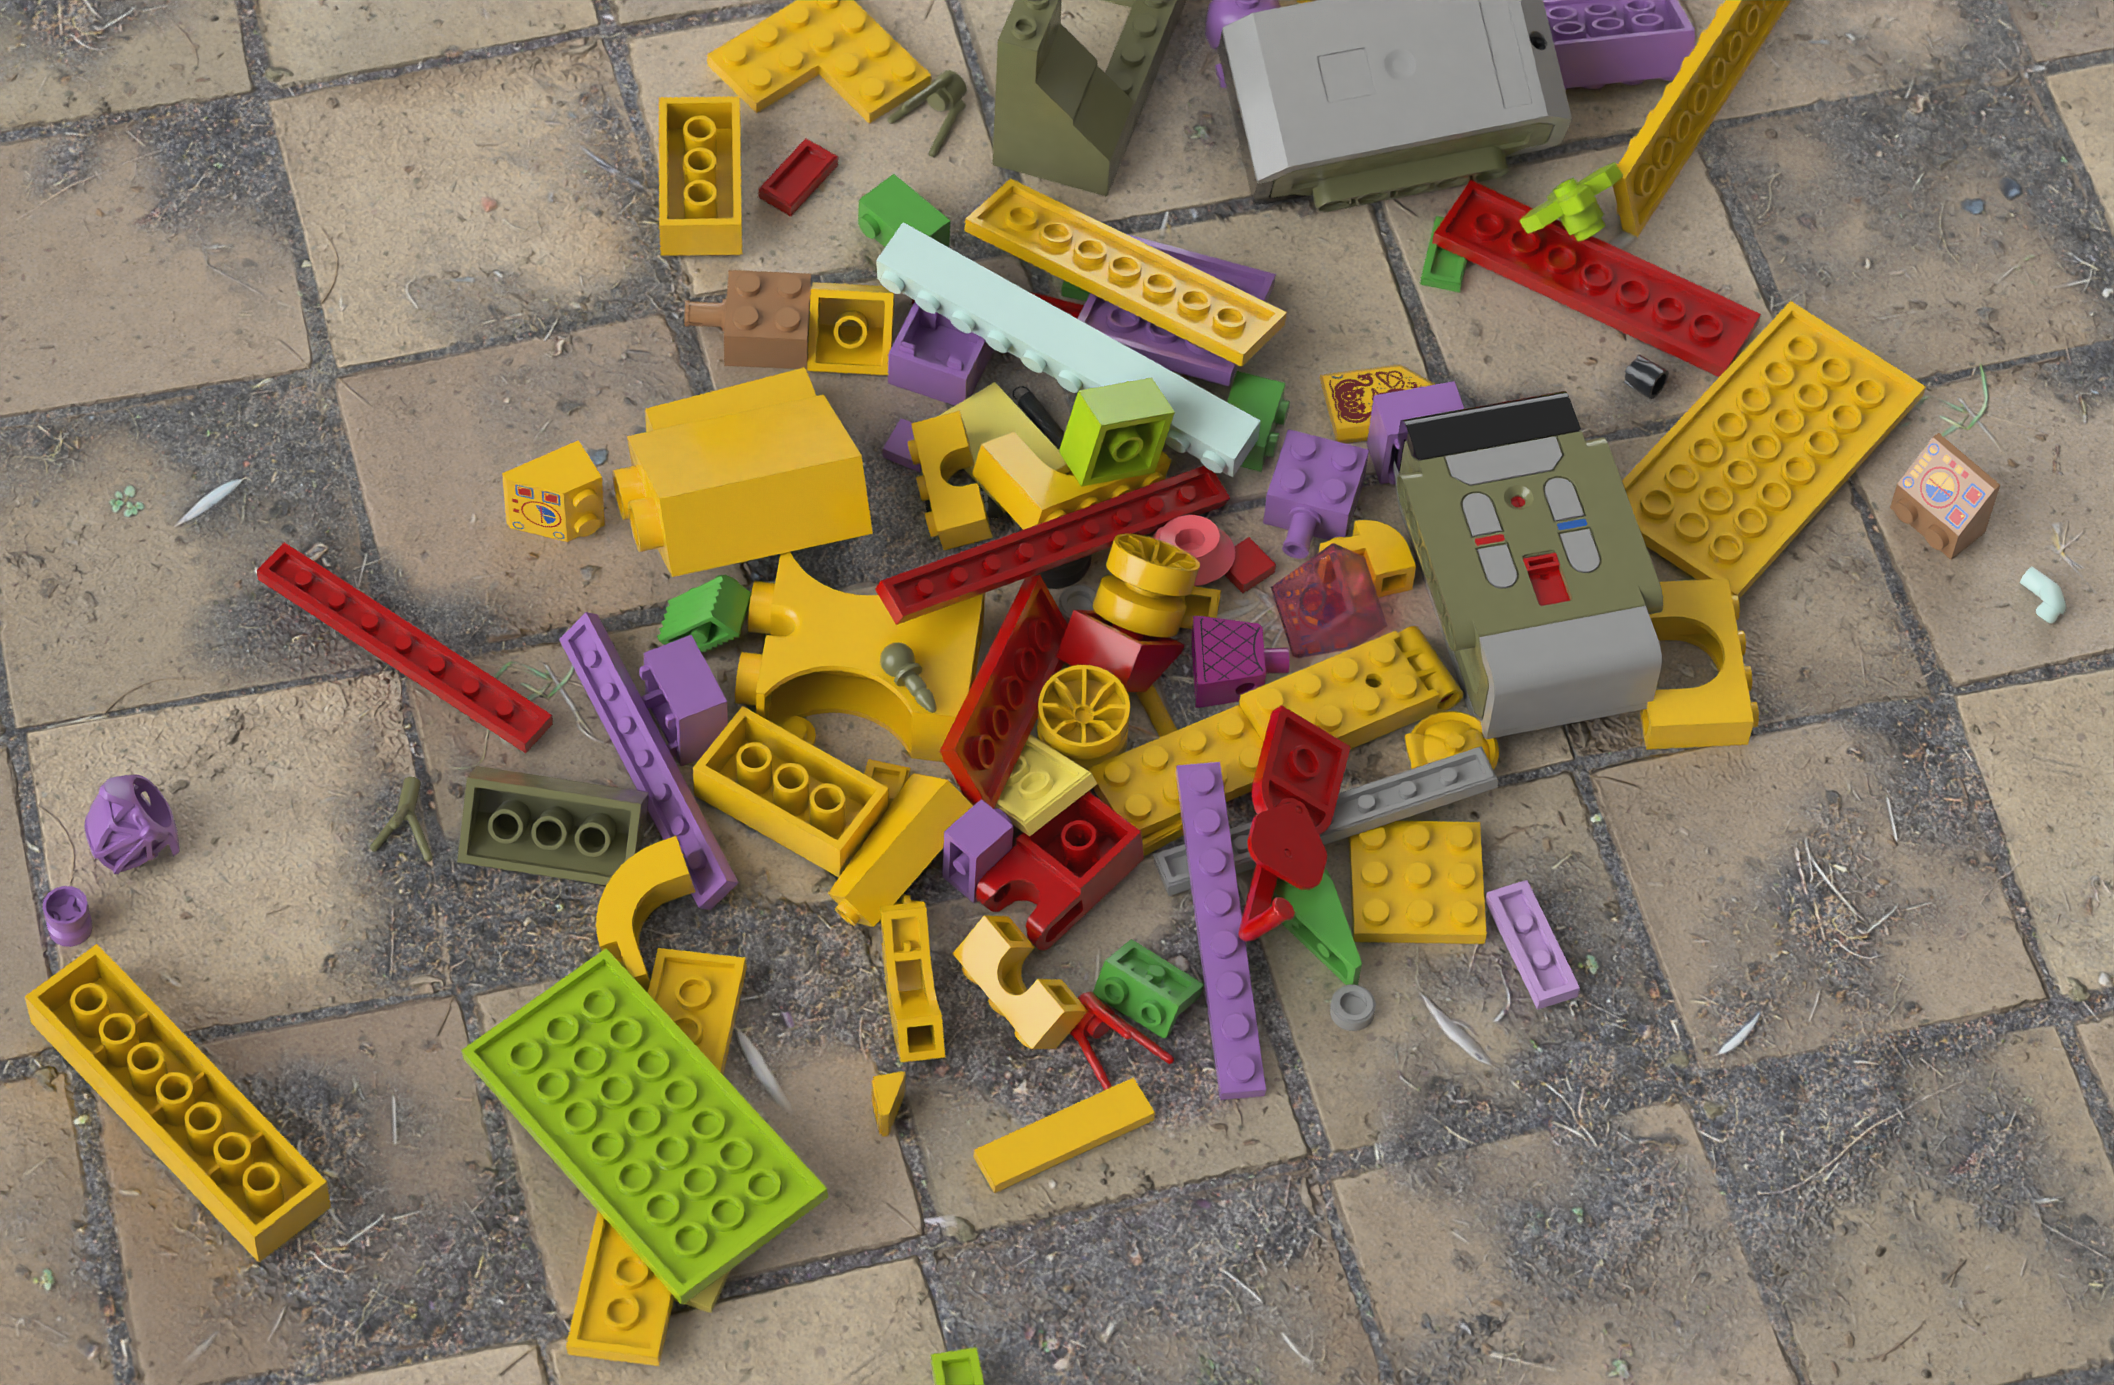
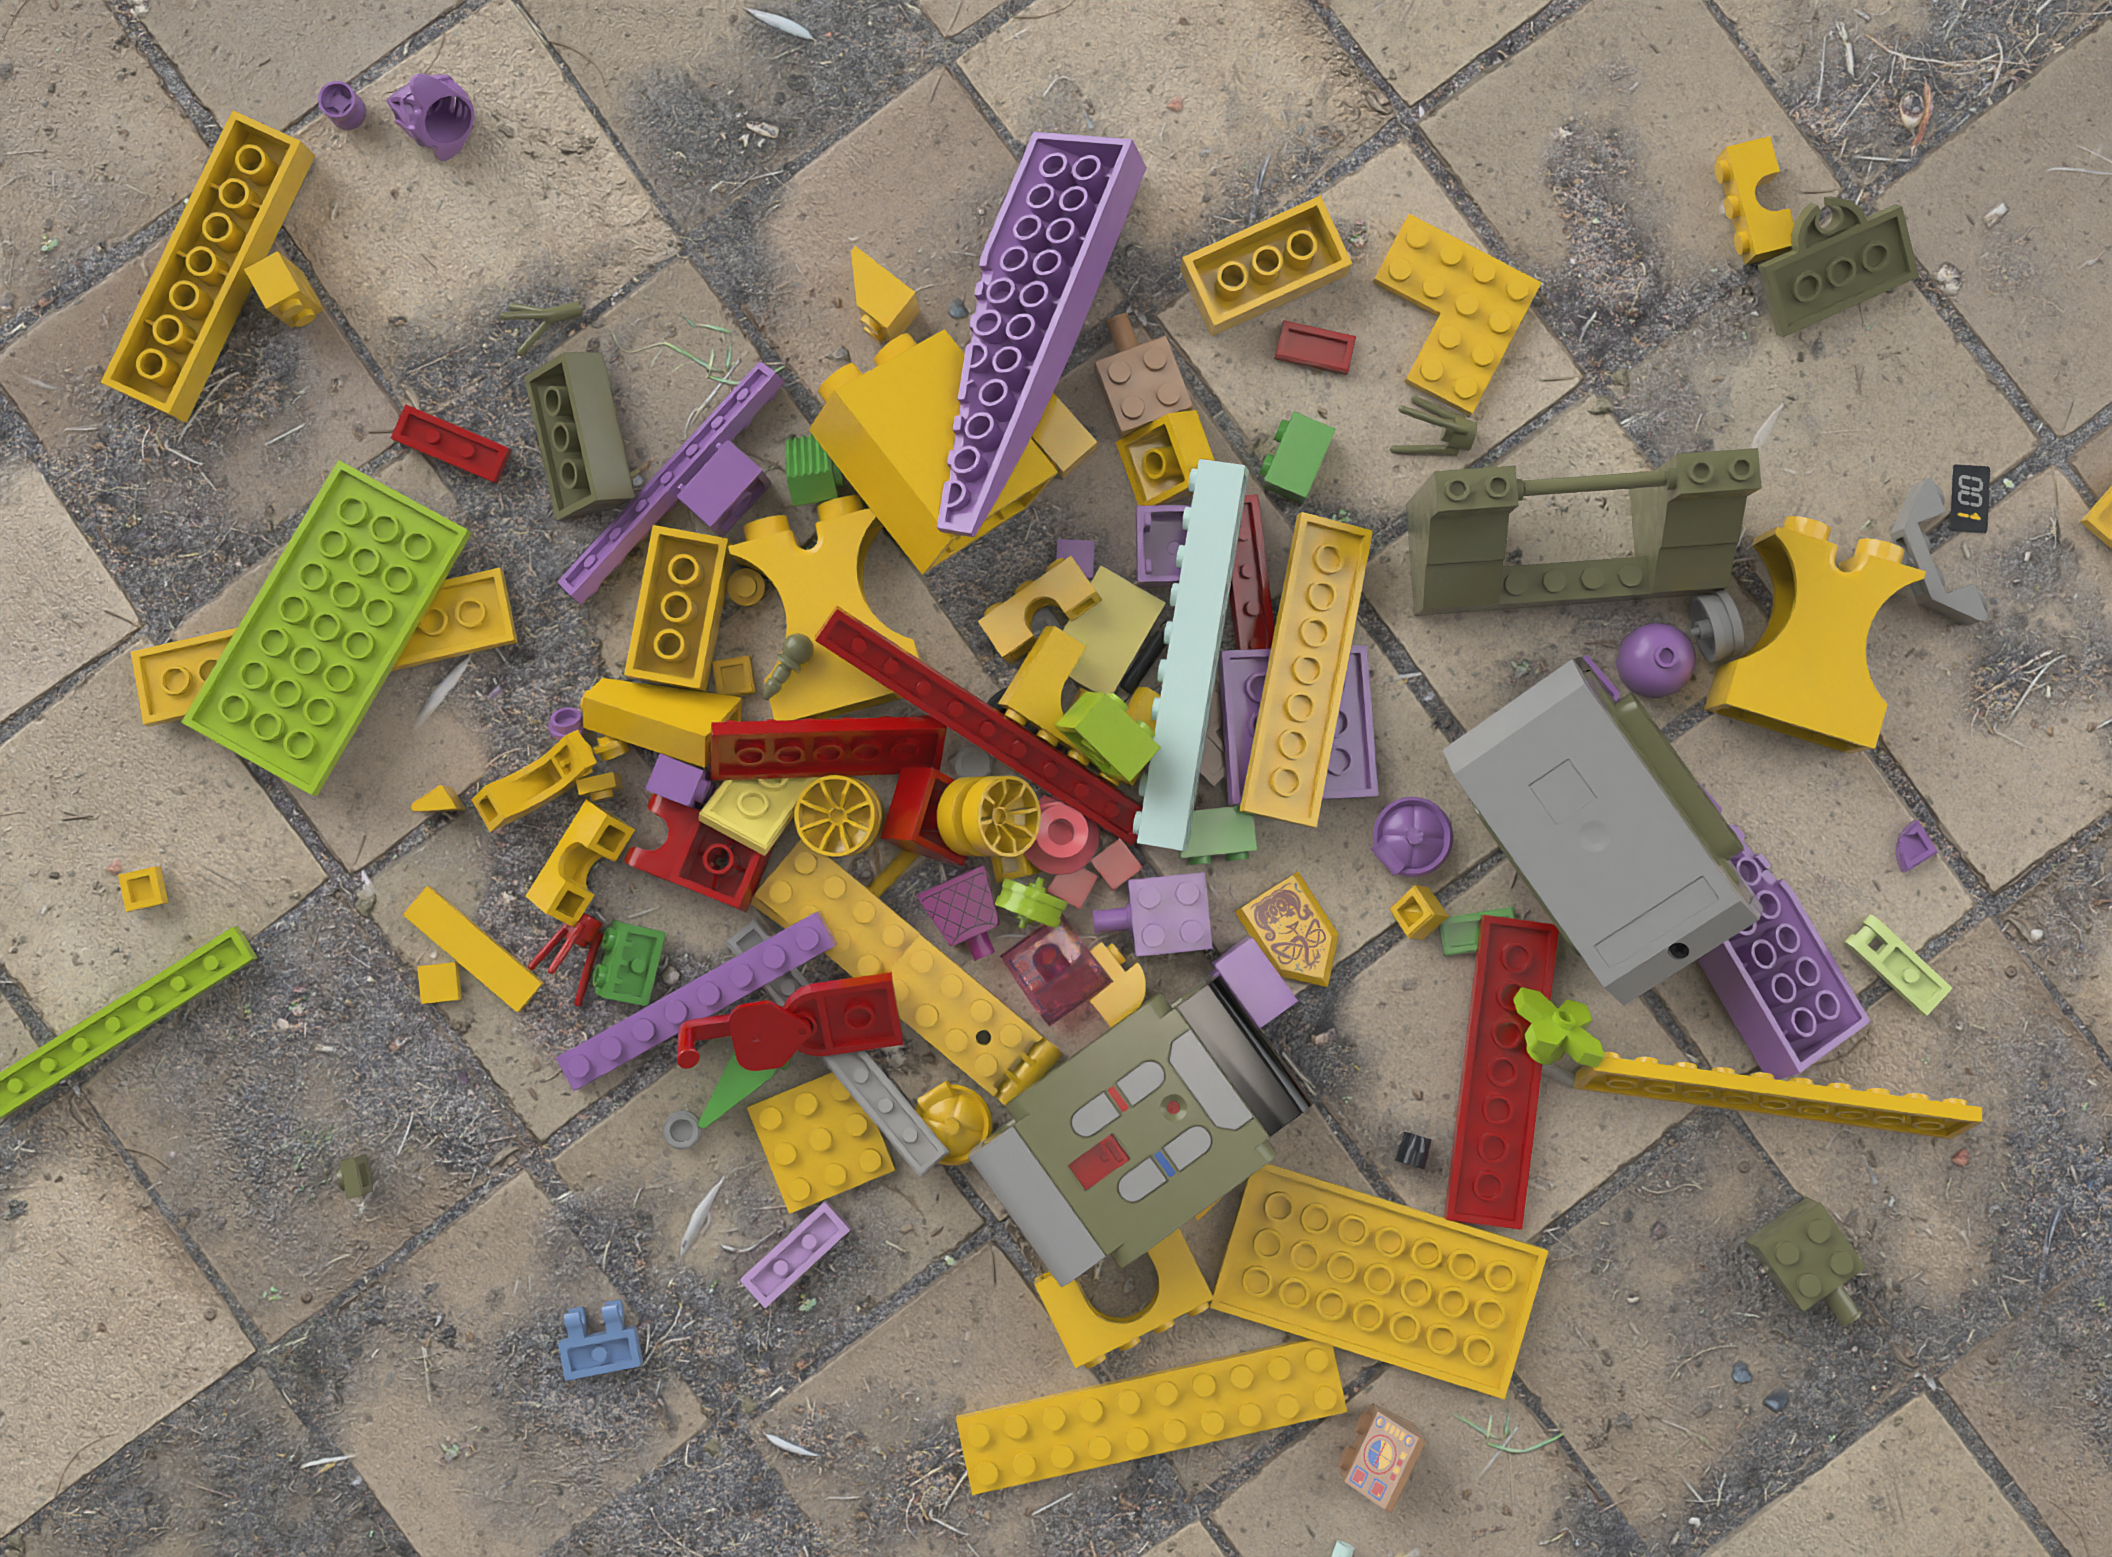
camera: 75 degrees right, 30 degrees up
red plate [257,542,553,753] -> none
yellow arch [596,836,696,993] -> none
none -> yellow brick [244,251,324,328]
none -> olive plate [337,1154,373,1199]
none -> red plate [390,404,512,484]
none -> yellow tile [417,962,462,1004]
none -> medium lavender plate [548,707,587,740]
none -> medium blue plate [558,1299,643,1381]
none -> yellow plate [576,772,623,802]
none -> medium lavender wedge [937,132,1147,537]
none -> yellow plate [956,1338,1347,1495]
none -> lime wheel [995,877,1068,929]
none -> tile [1090,838,1143,890]
none -> medium lavender piece [1370,797,1453,877]
none -> yellow slope [1389,885,1449,940]
none -> olive brick [1744,1197,1867,1326]

